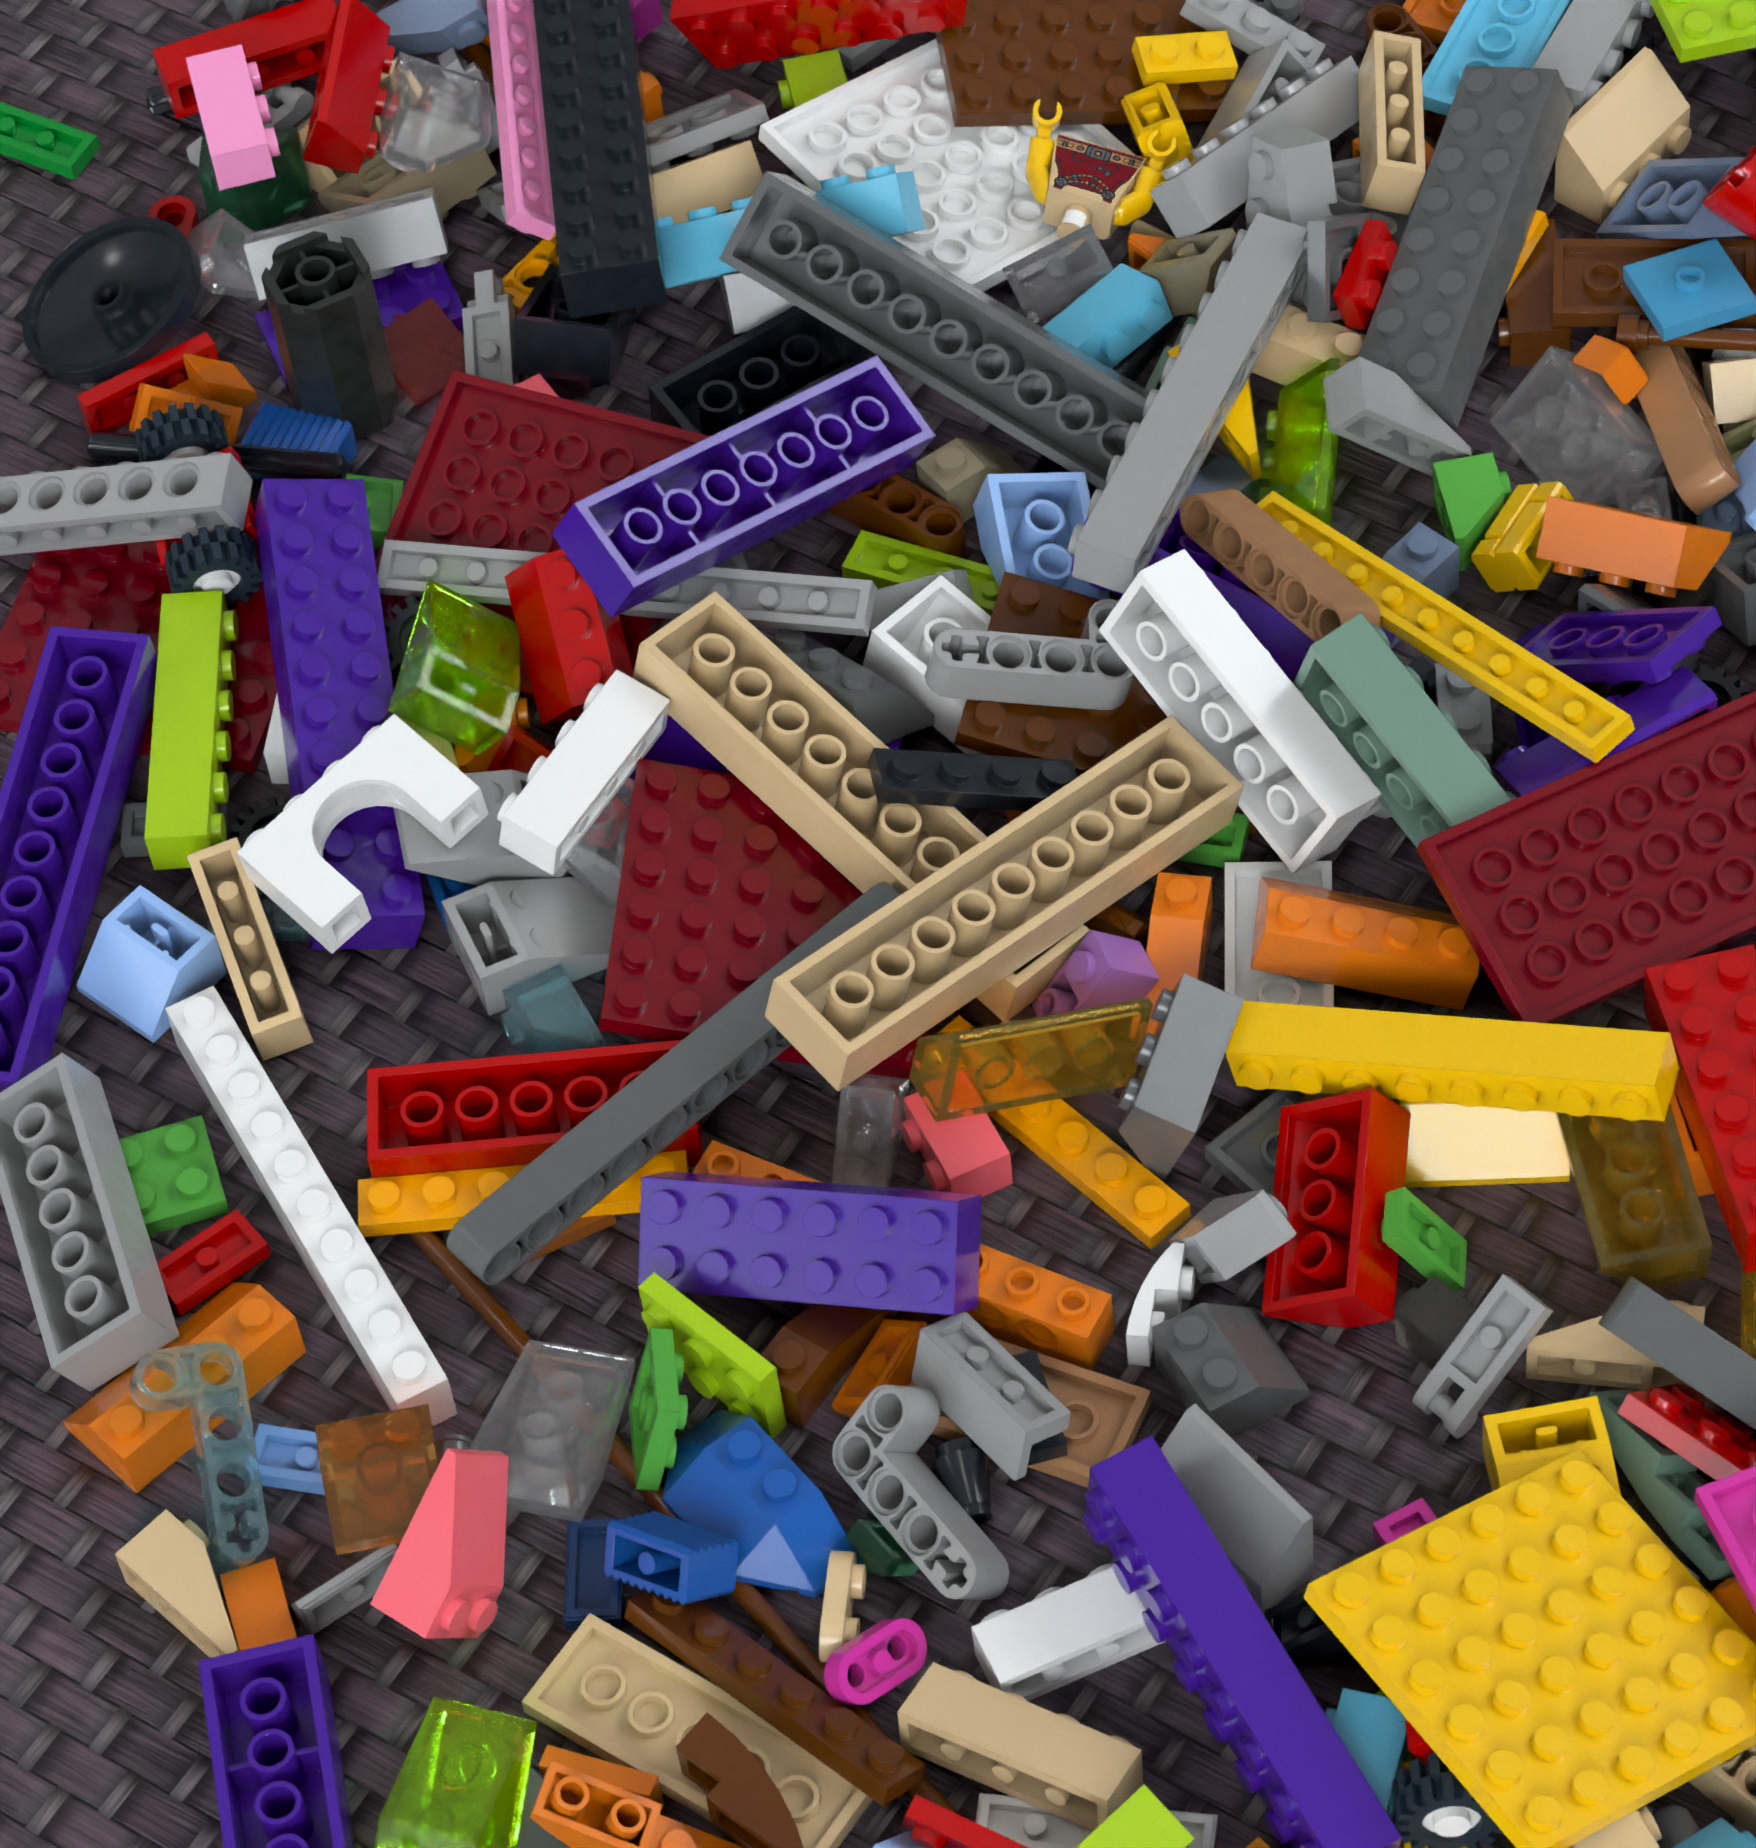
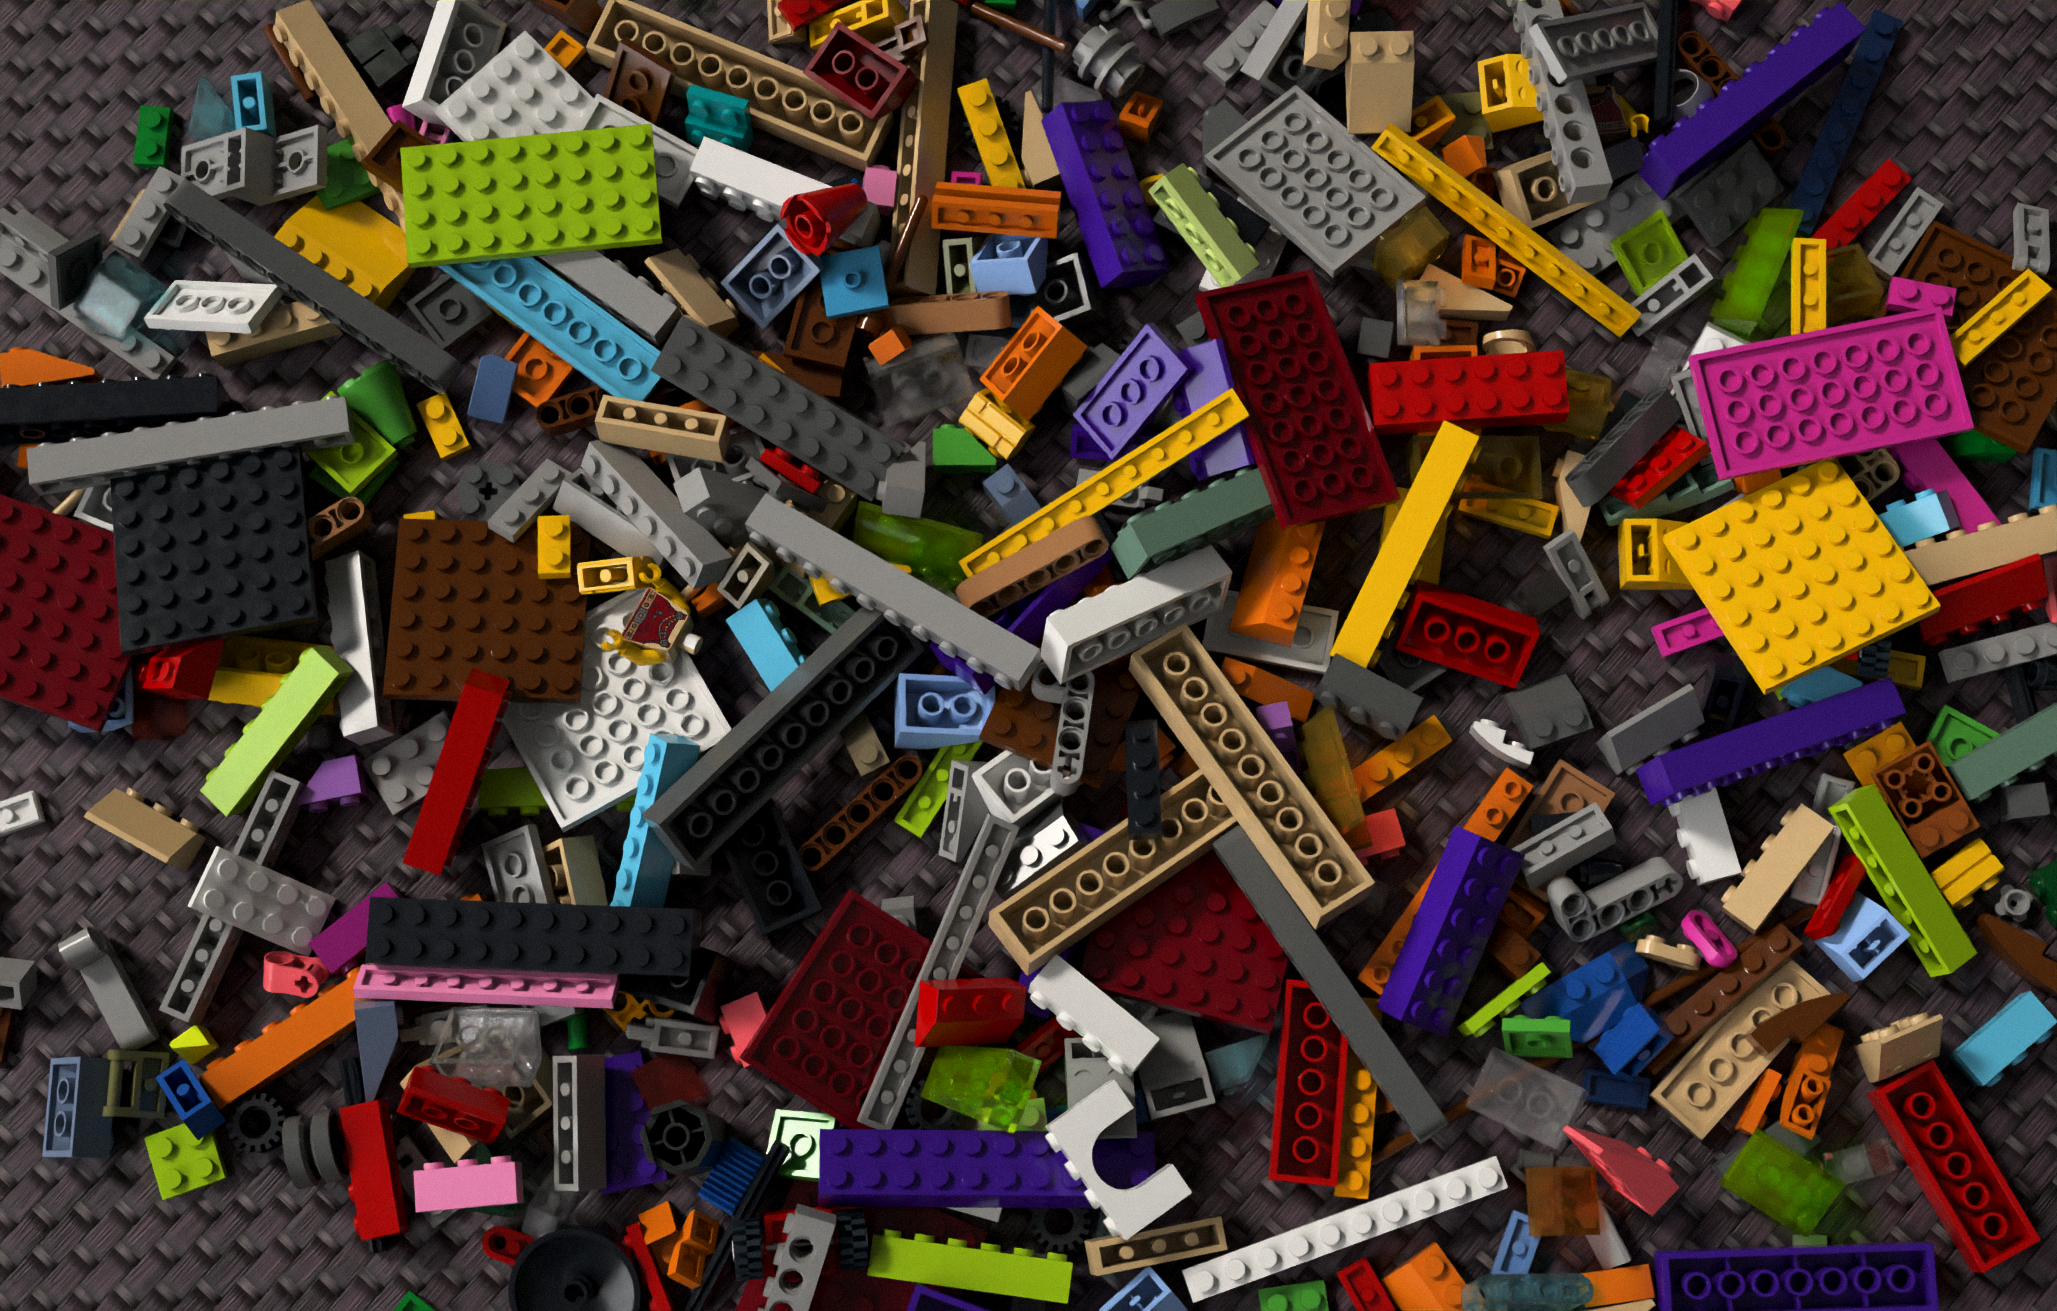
camera: 80 degrees left, 25 degrees up
dark purple brick [552,355,936,618] -> none
clear slope [1002,224,1113,323] -> none
light grey slope [1169,1189,1297,1284] -> none
bright green plate [1381,1187,1467,1294] -> none
none -> green axle [564,1007,590,1050]
none -> yellow plate [1457,480,1559,539]

